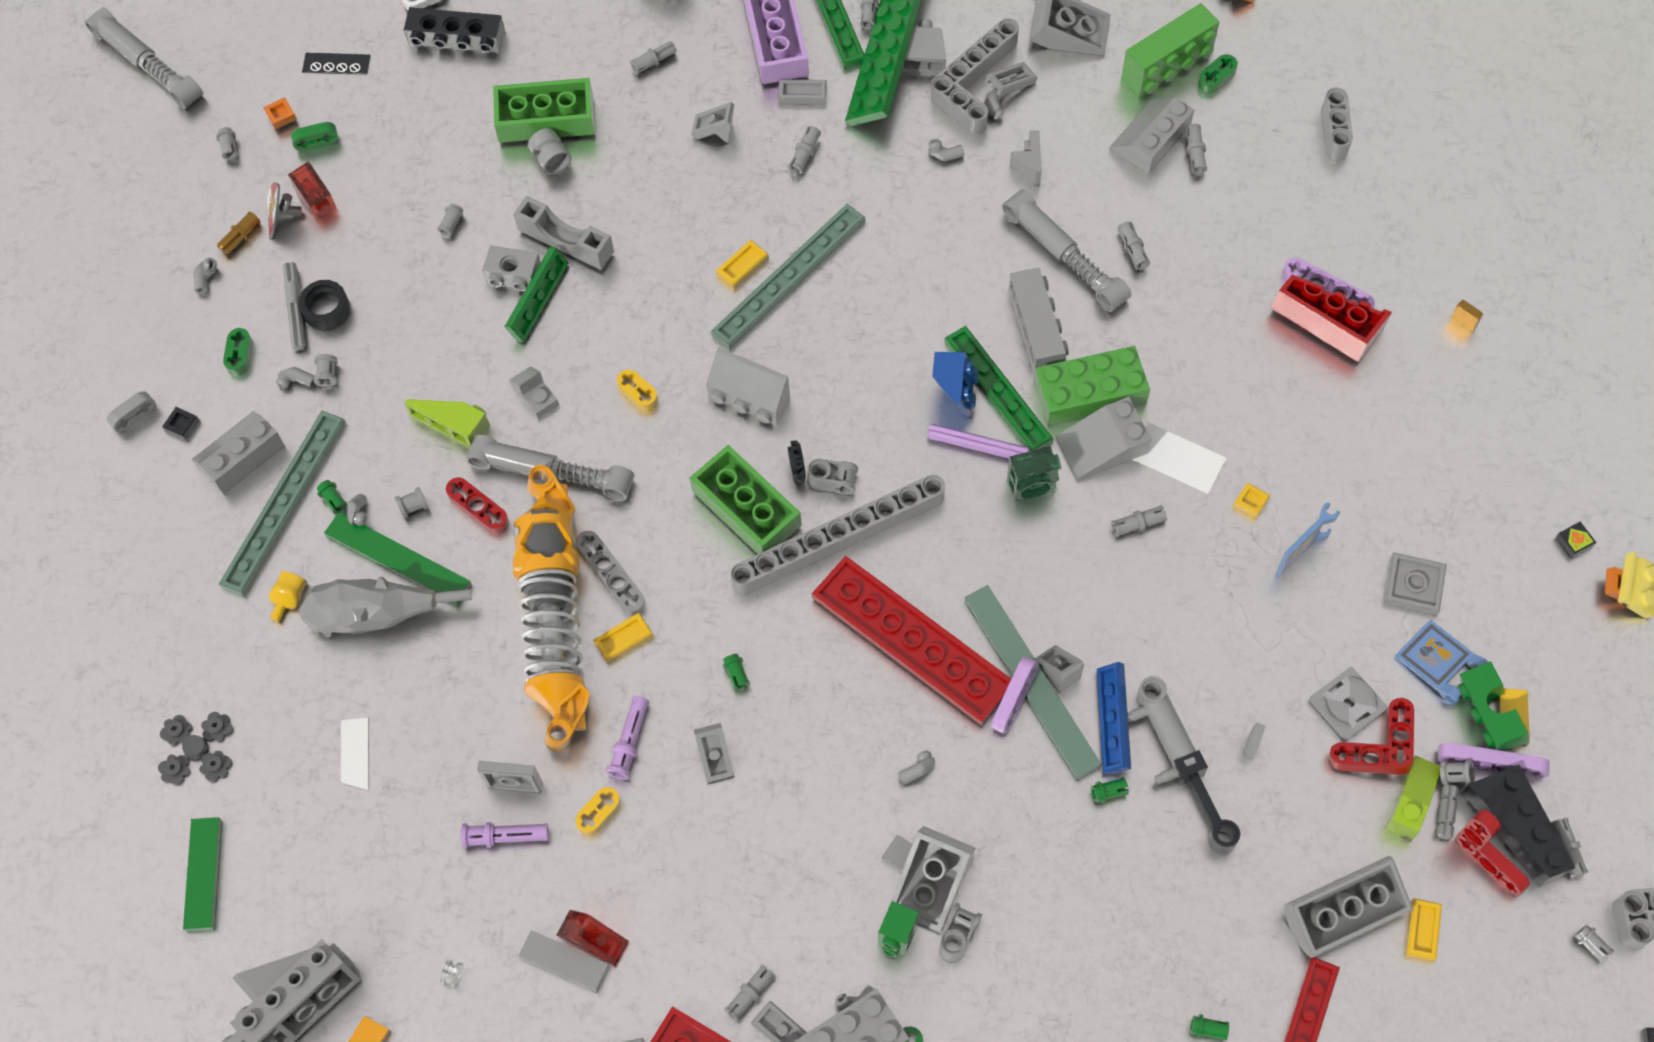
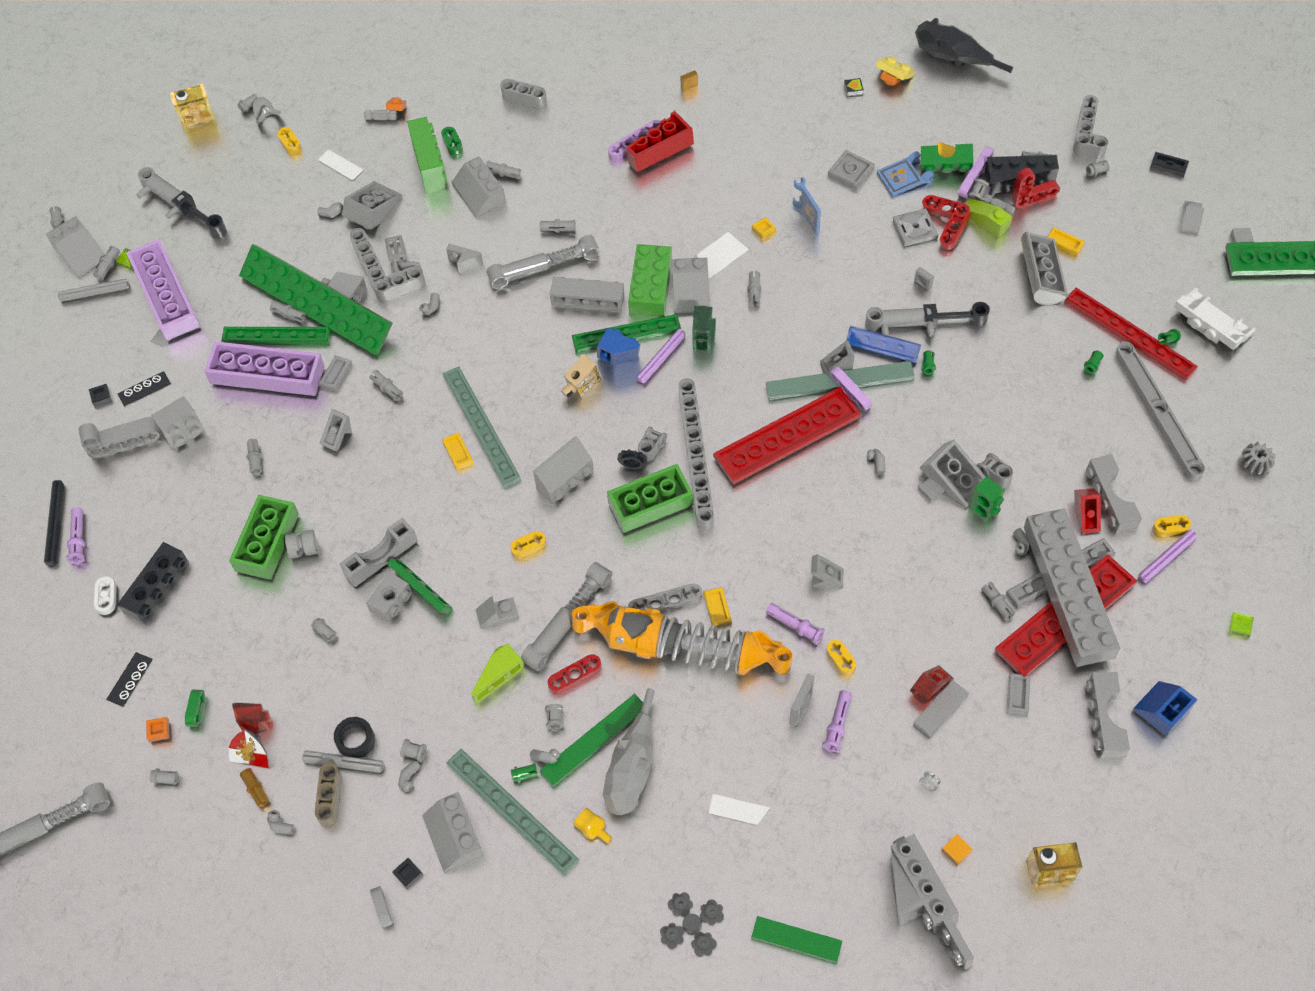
camera: 70 degrees left, 5 degrees down
green beam [223,328,253,376] -> none
green pin [722,654,750,690] -> none
none -> dark tan beam [315,762,342,827]
none -> tan torso [561,354,603,398]

